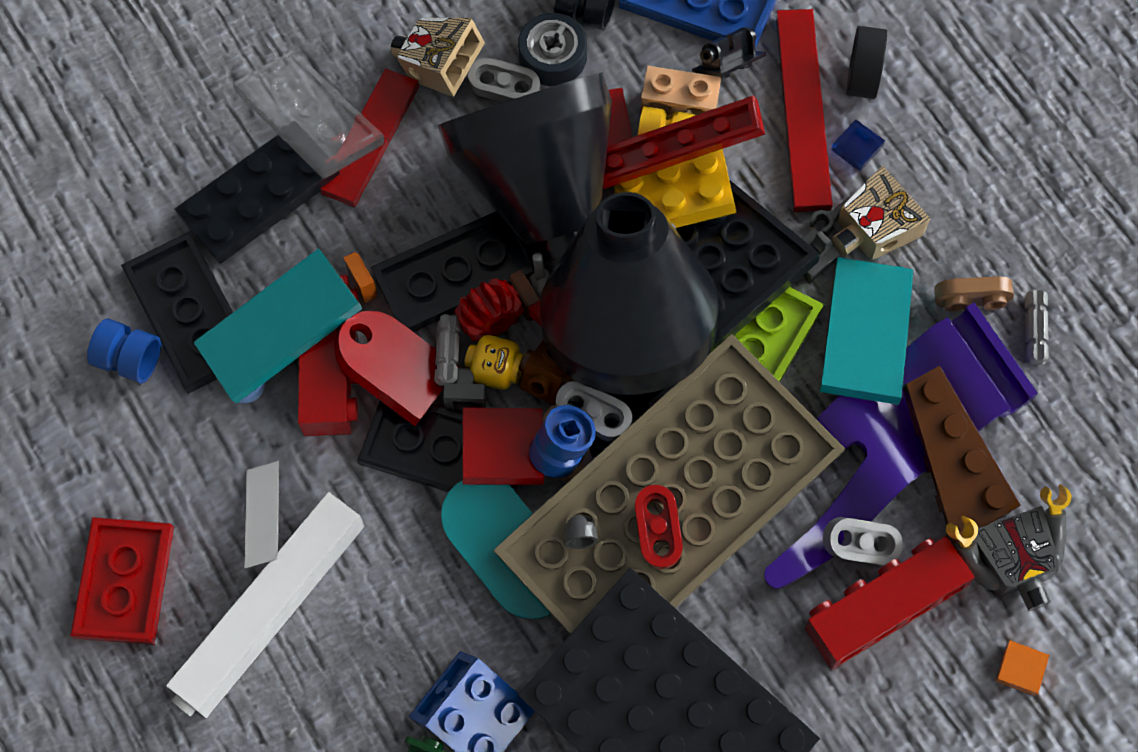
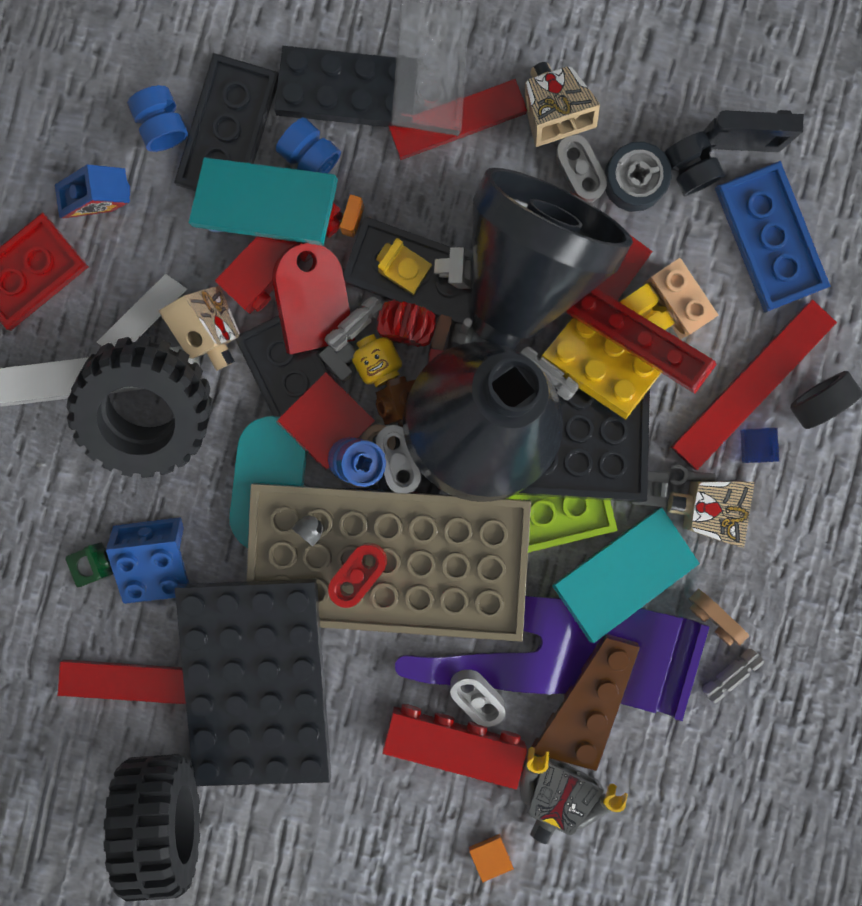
camera: 45 degrees right, 20 degrees up
black hinge [692,27,766,80] -> none
none -> blue slope [55,164,130,218]
none -> black tyre [66,336,212,478]
none -> tan torso [159,286,240,371]
none -> blue wheel [276,117,341,174]
none -> yellow bracket [376,238,432,295]
none -> white tile [434,247,472,289]

